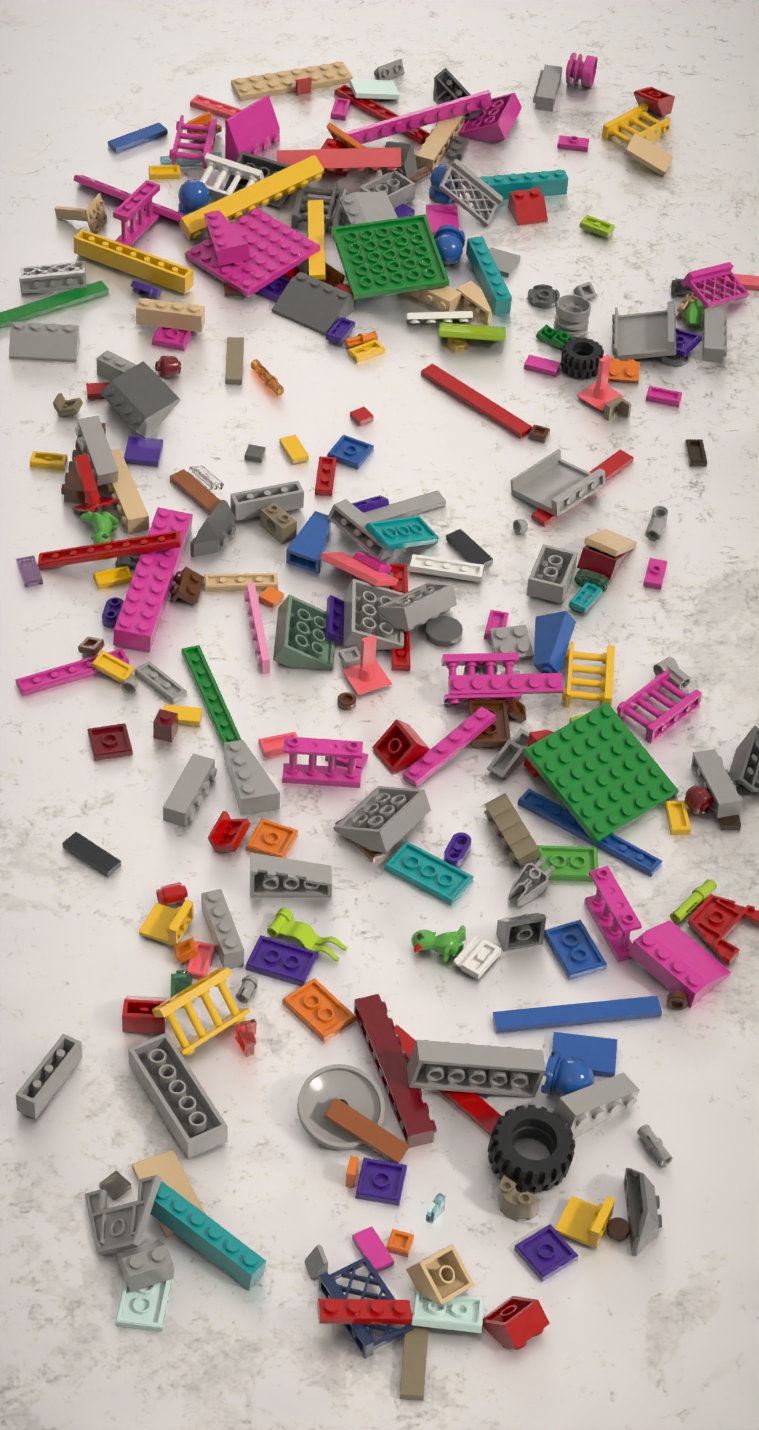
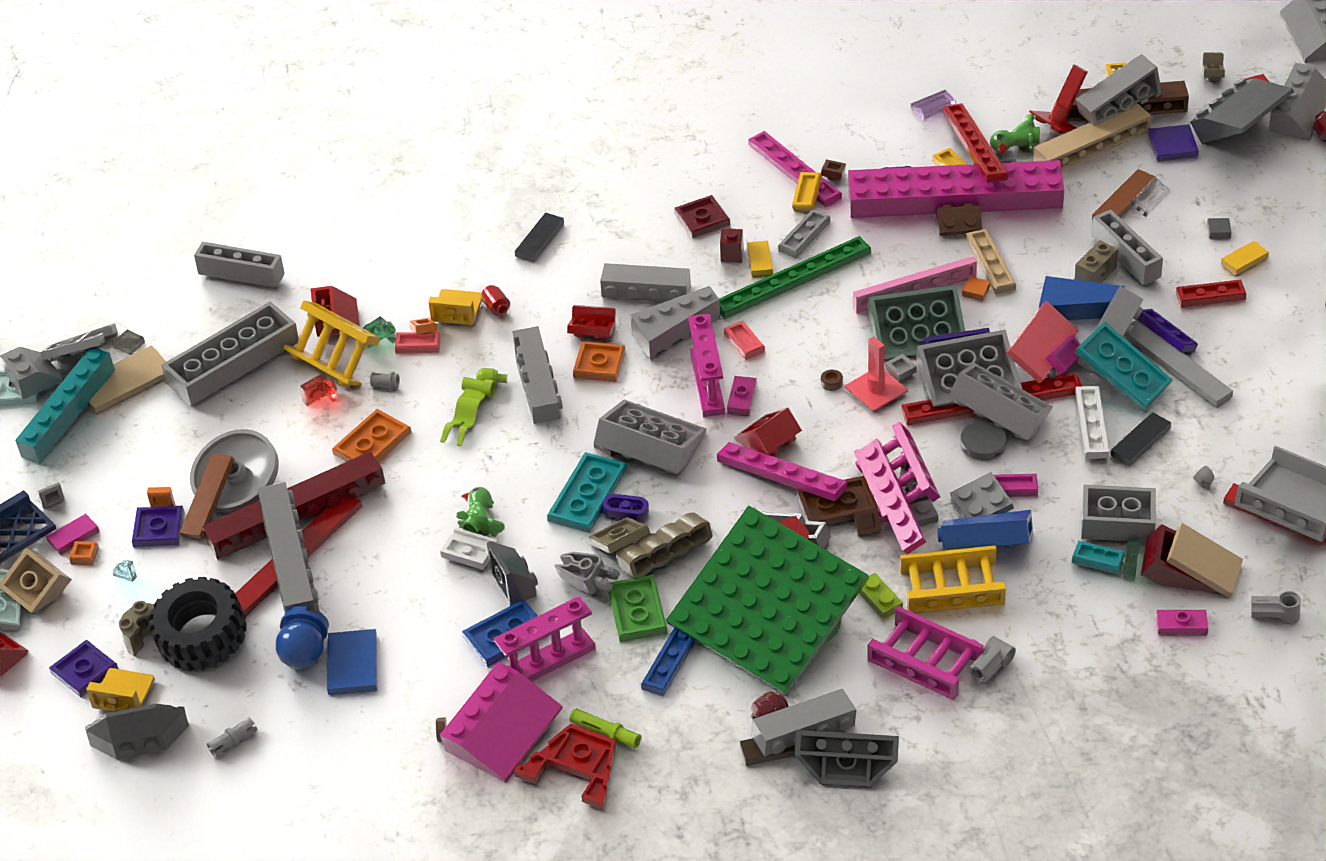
camera: 85 degrees right, 0 degrees up
light grey hinge [121,677,138,694] -> none
dark grey wedge [190,500,236,557] -> none
light grey brick [201,889,244,969] -> none
dark purple tile [245,935,319,986] -> none
blue tile [327,435,374,470] -> none
blue tile [492,996,662,1033] -> none
light grey wedge [554,1072,640,1139] -> none
yellow tile [665,800,691,835] -> none
none -> lime cylinder [476,368,508,385]
none -> dark tan tile [588,517,650,554]

